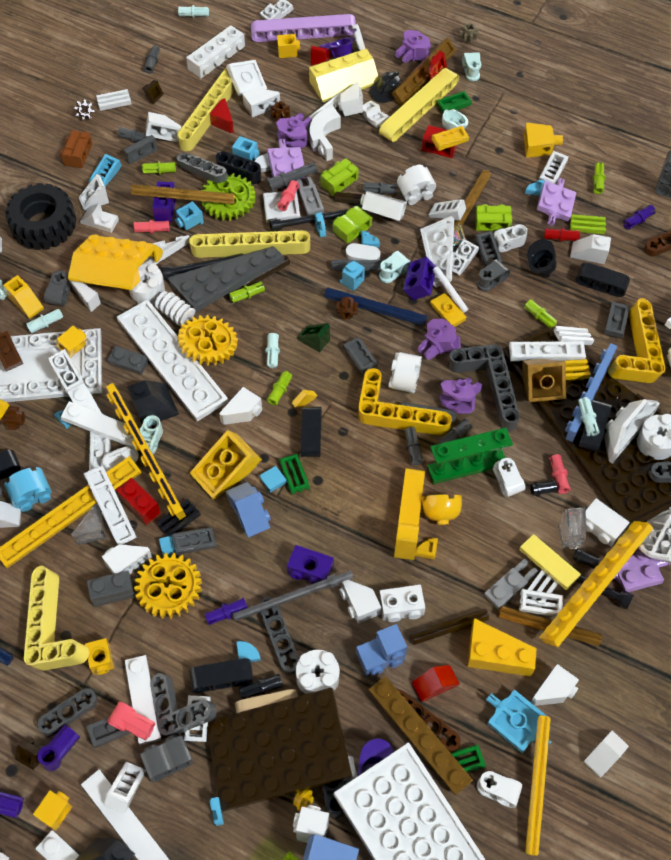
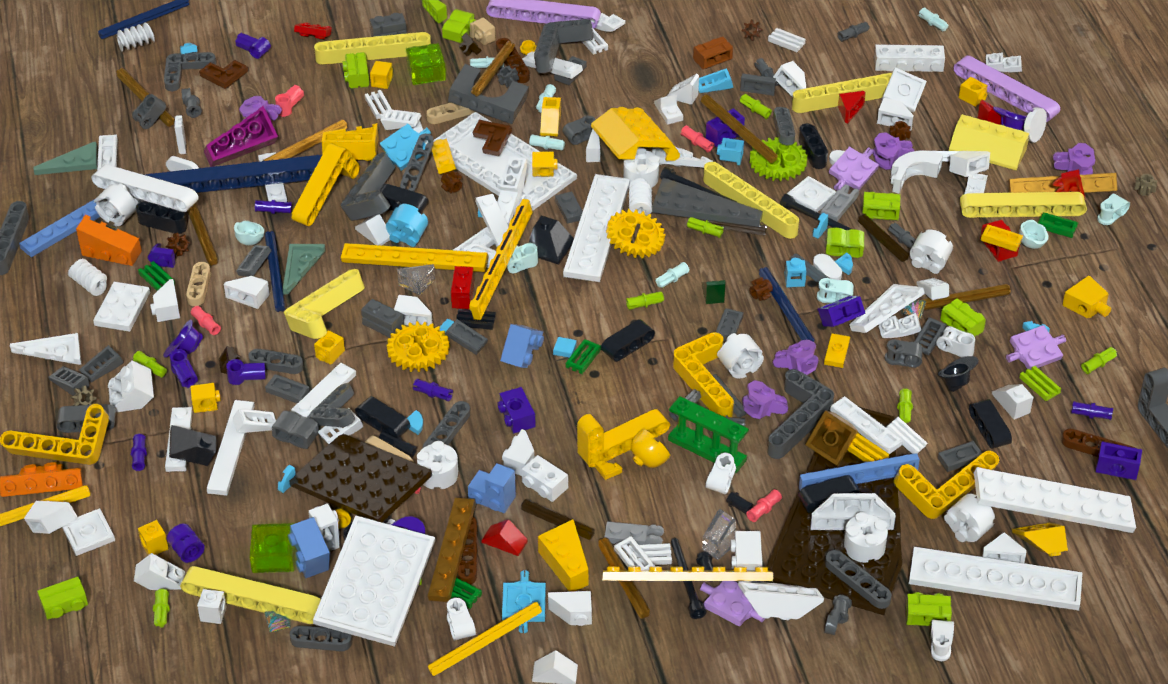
camera: 50 degrees right, 15 degrees down
black tyre [5,183,76,250] -> none
white plate [84,465,137,545] -> none
coral piece [107,702,155,741] -> none
dark brown tile [142,80,164,104] -> none
yellow slope [190,430,262,499] -> none
white slope [219,387,262,425] -> none
medium azure brick [232,136,259,160] -> none
flat silver bar [233,570,354,621] -> none
dark grey pin [266,162,318,192] -> none
coral pin [277,180,300,211] -> none
yellow tile [292,390,317,408] -> none
white slope [360,191,407,221] -> none
black piece [370,71,402,103] -> none
white piece [432,266,469,313] -> none
light yellow tile [520,534,581,590] -> none
white slope [539,151,568,184] -> none
red pin [544,228,580,242] -> none
light aqua axle [578,397,599,436] -> none

